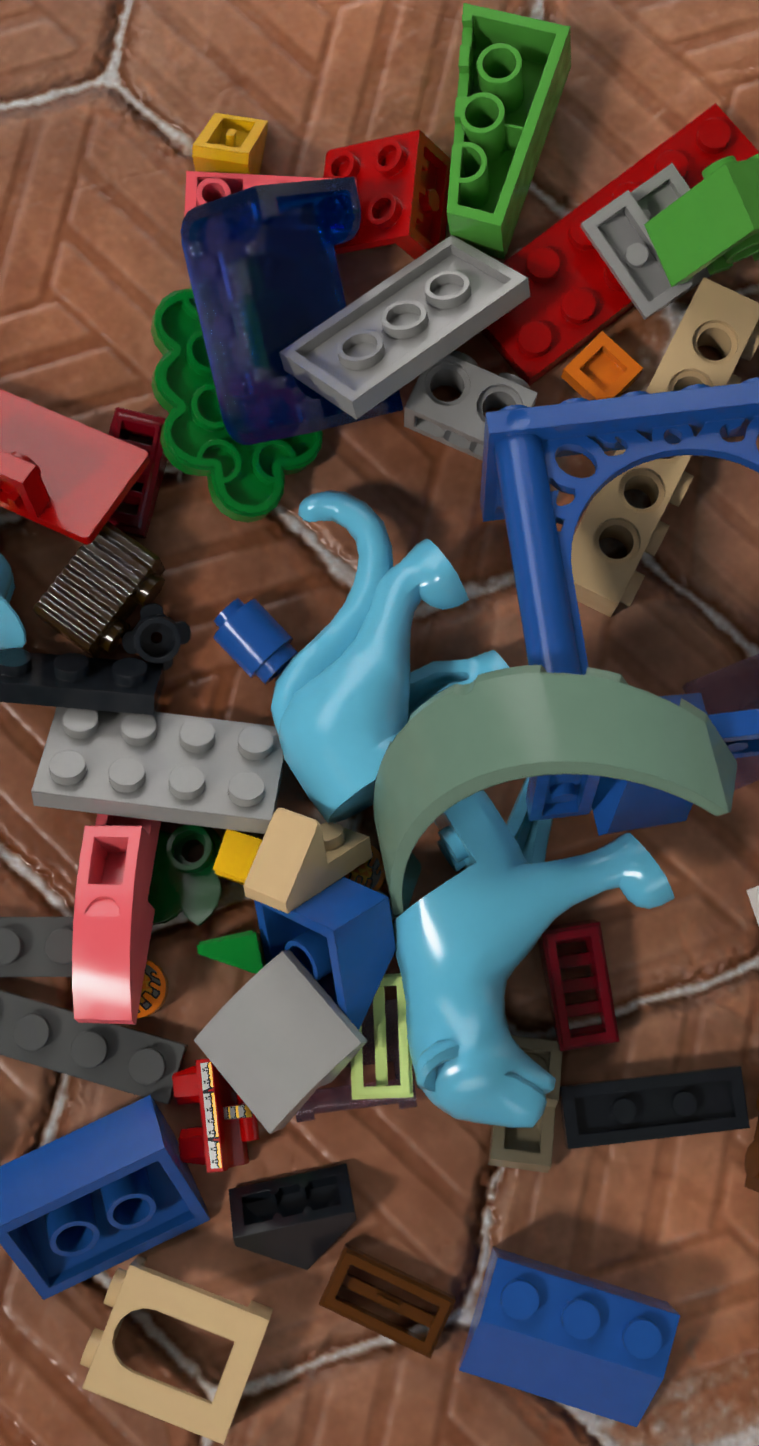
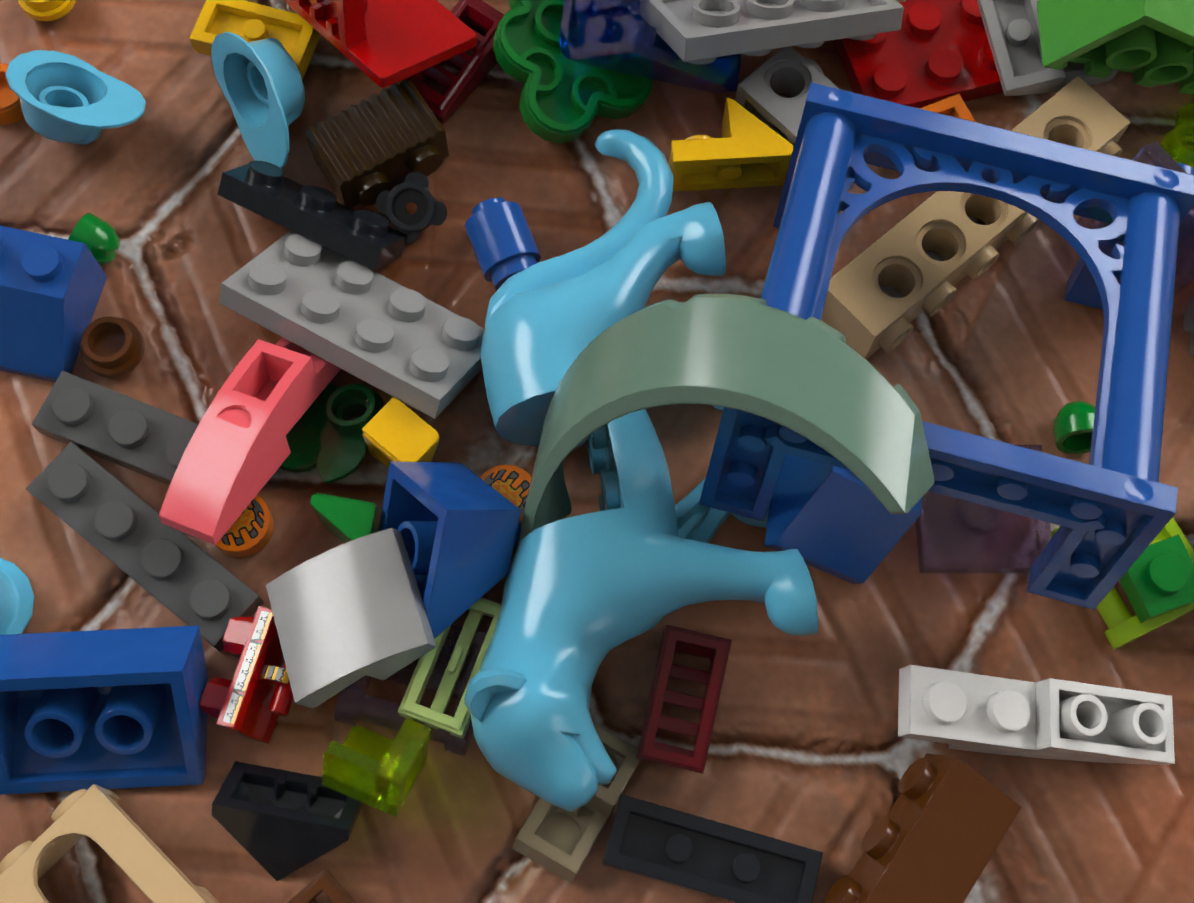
camera: 20 degrees right, 10 degrees down
tan slope [243,807,373,914] -> none
none -> clear neon green panel [322,718,431,817]
none -> yellow slope [669,98,793,192]

